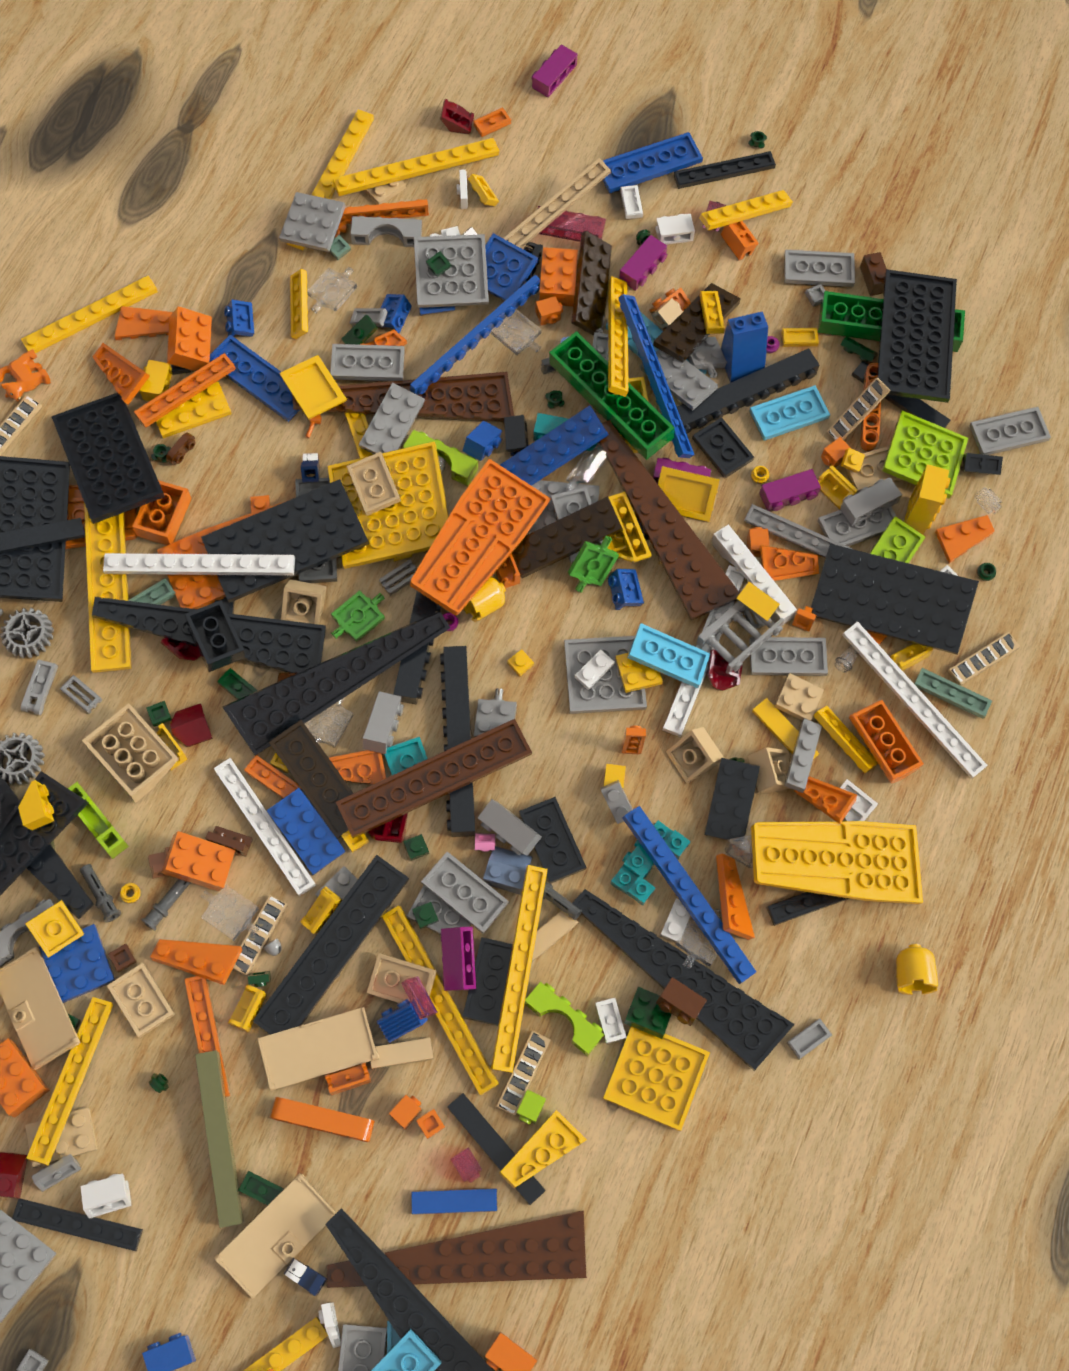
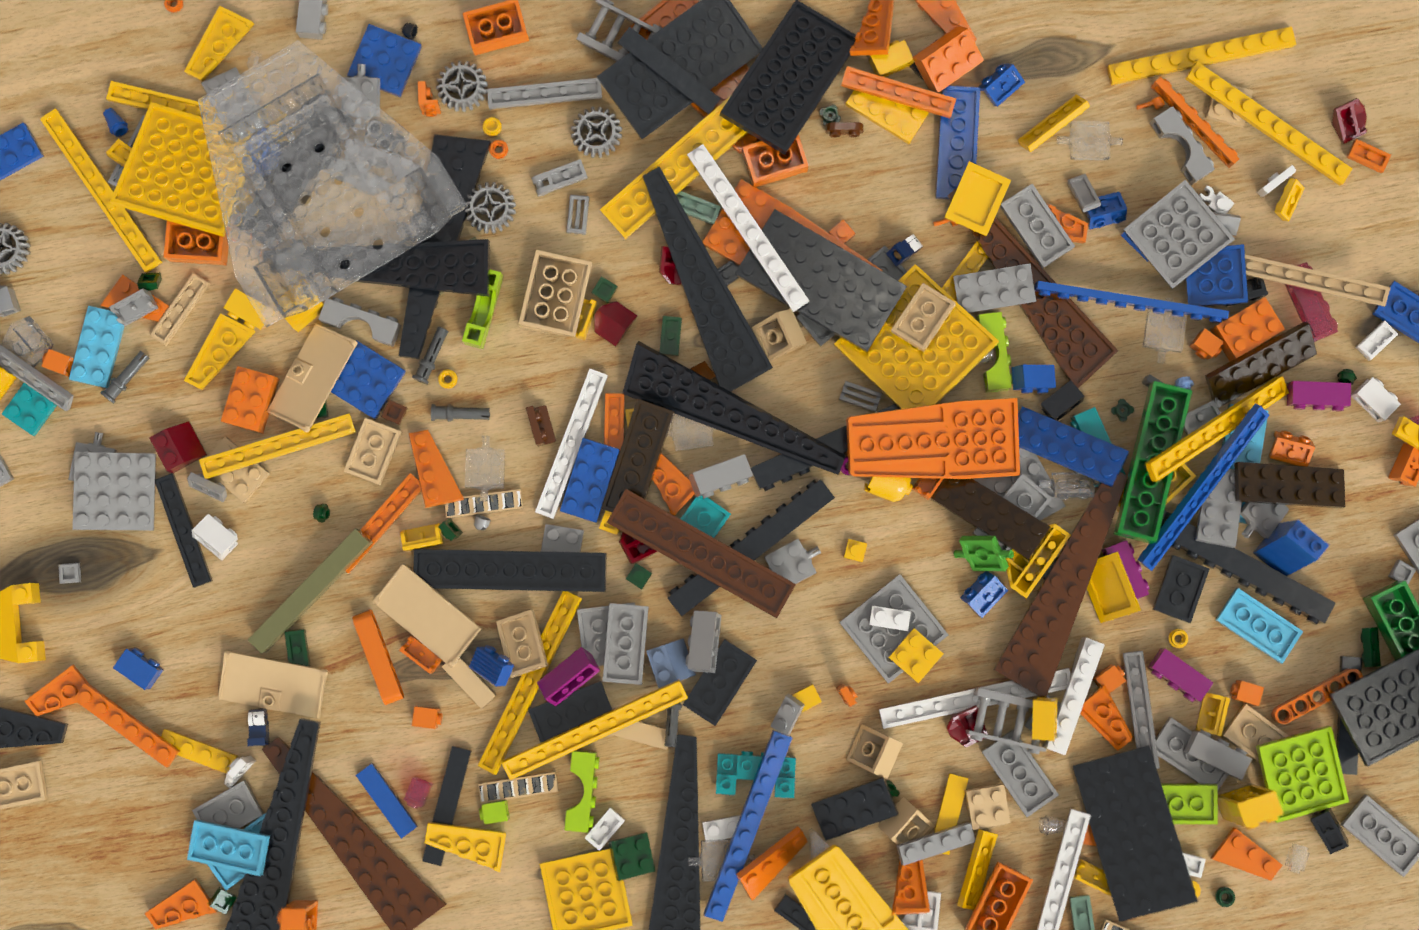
camera: 60 degrees right, 15 degrees up
yellow slope [18,780,54,830] -> none
yellow plate [25,900,84,958] -> none
nougat panel [148,847,169,879] -> none
orange brick [161,831,235,891] -> none
black brick [185,600,245,672] -> none
light grey plate [279,192,346,252] -> none
yellow hinge [300,886,343,934] -> none
sand green plate [329,235,351,260] -> none
bright green plate [331,590,385,642] -> none
dark green plate [341,315,378,345] -> none
clear pink tile [401,976,437,1019] -> none
dark green plate [412,902,439,929] -> none
orange tile [416,1109,445,1139] -> none
dark green plate [426,251,451,277] -> none
bright pink plate [475,833,495,852] -> none
medium azure plate [627,623,710,688] -> none
tan brick [651,298,683,329] -> none
reddish brown brick [656,977,707,1026] -> none
yellow tile [699,291,725,334] -> none
magenta plate [766,336,779,354] -> none
yellow tile [781,328,819,347] -> none
orange tile [792,606,816,632] -> none
tile [827,378,891,440] -> none
yellow plate [841,448,865,473] -> none

